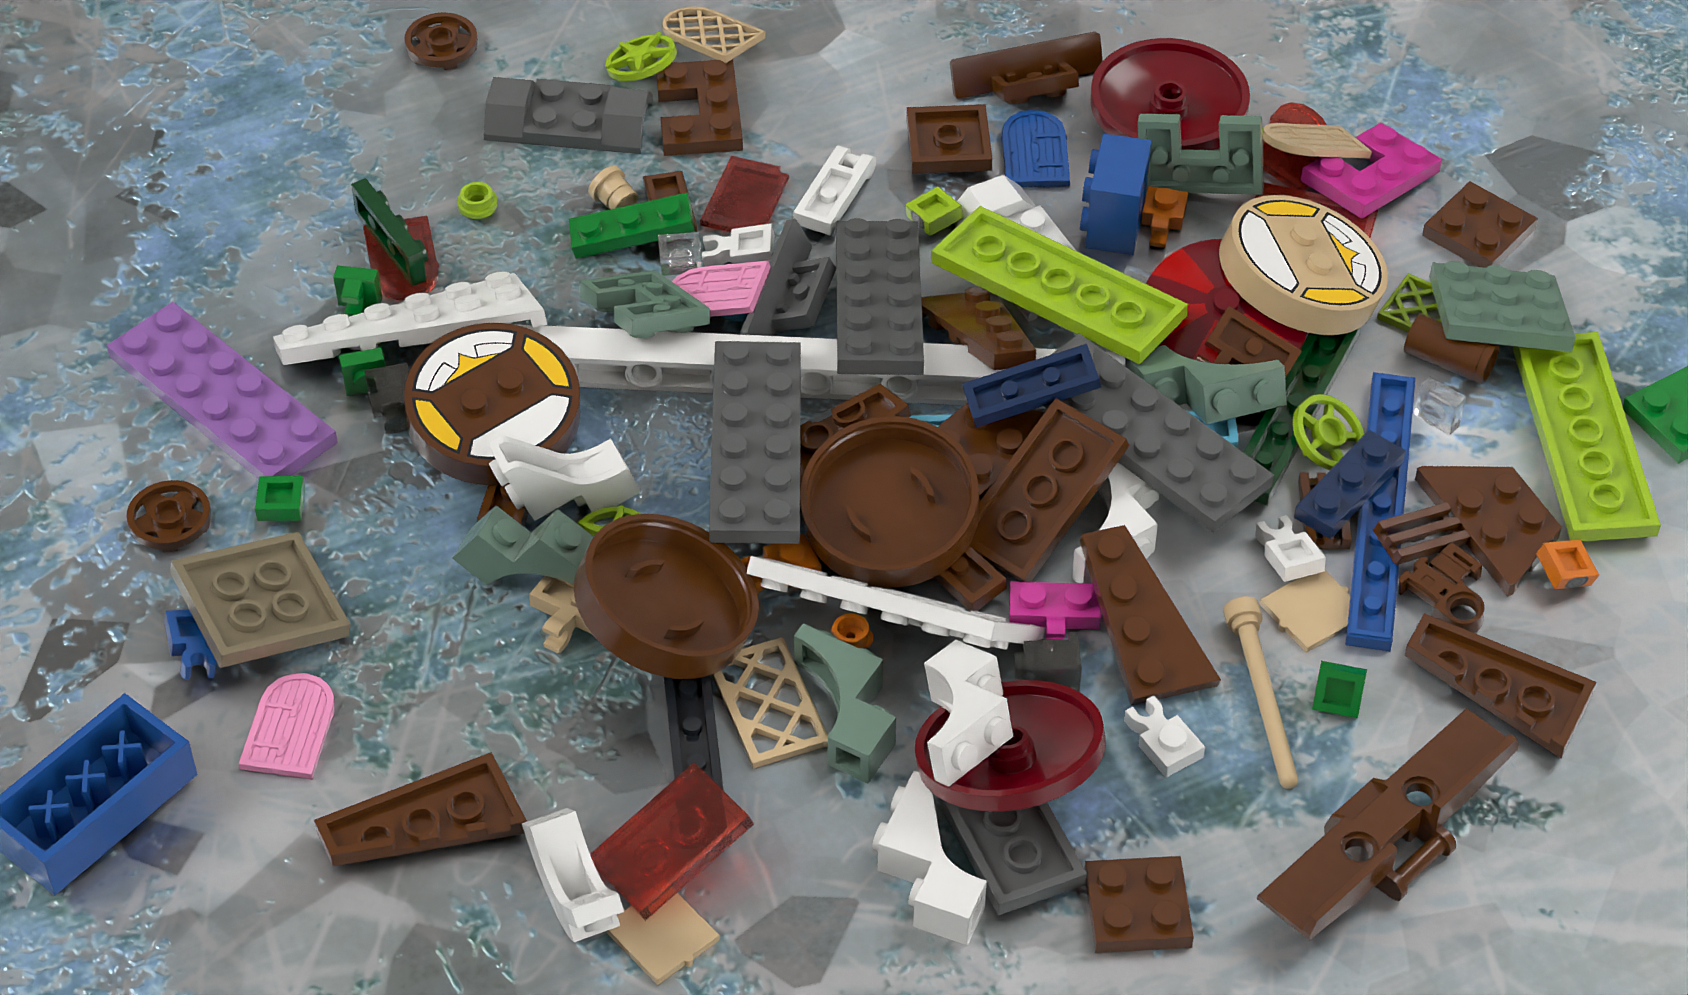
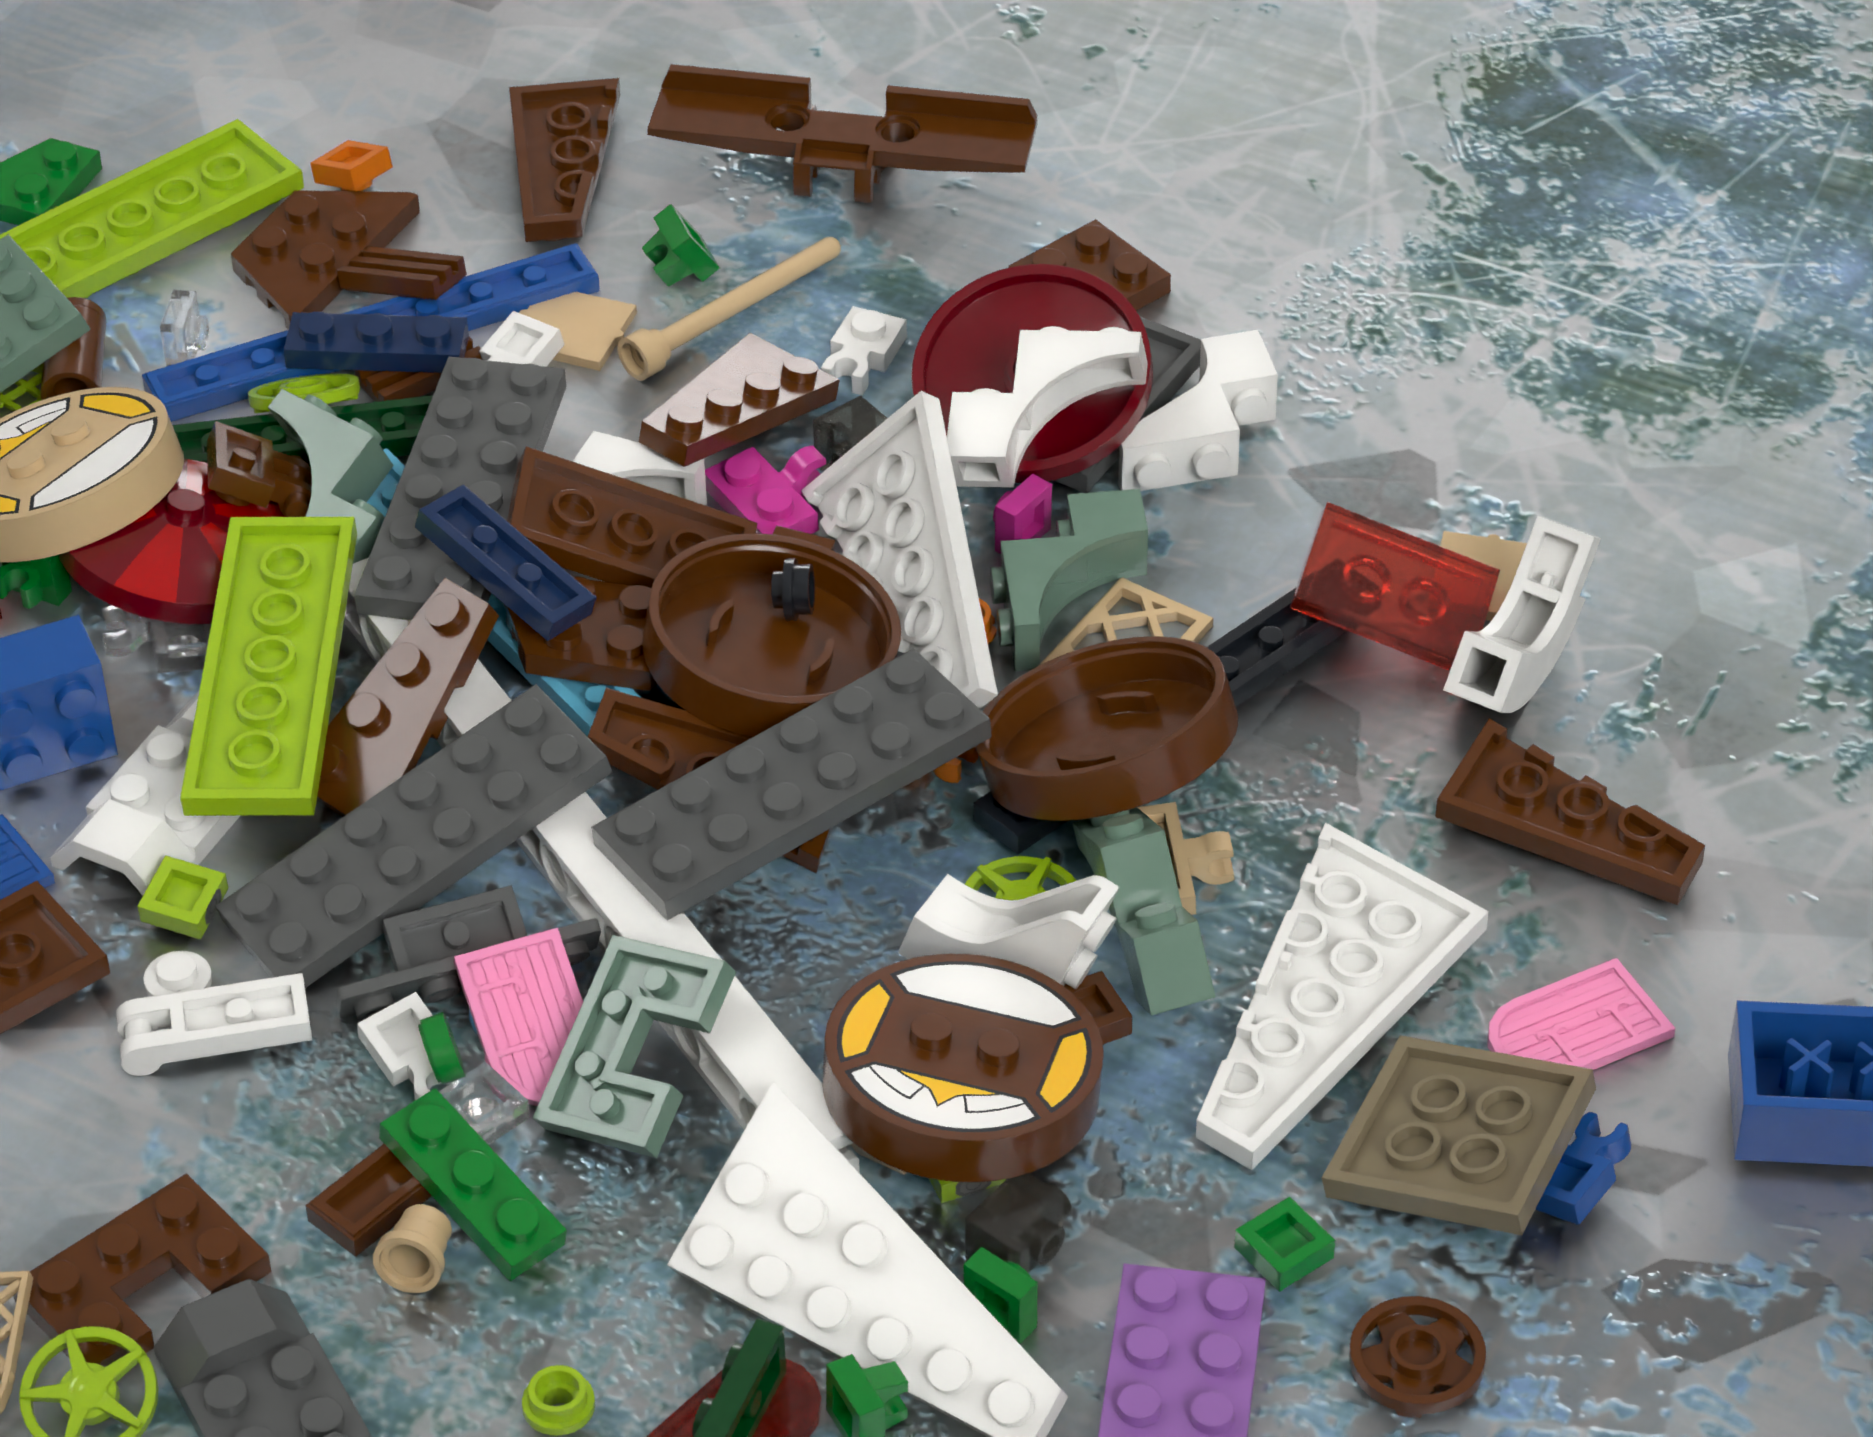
camera: 125 degrees left, 5 degrees down
clear red window [700,156,790,233] -> none
reddish brown piece [1398,542,1485,633] -> none
none -> white plate [144,951,212,997]
none -> green tile [418,1012,466,1085]
none -> black plate [771,558,815,621]
none -> dark pink plate [993,474,1052,554]
none -> white wing [1196,823,1489,1170]

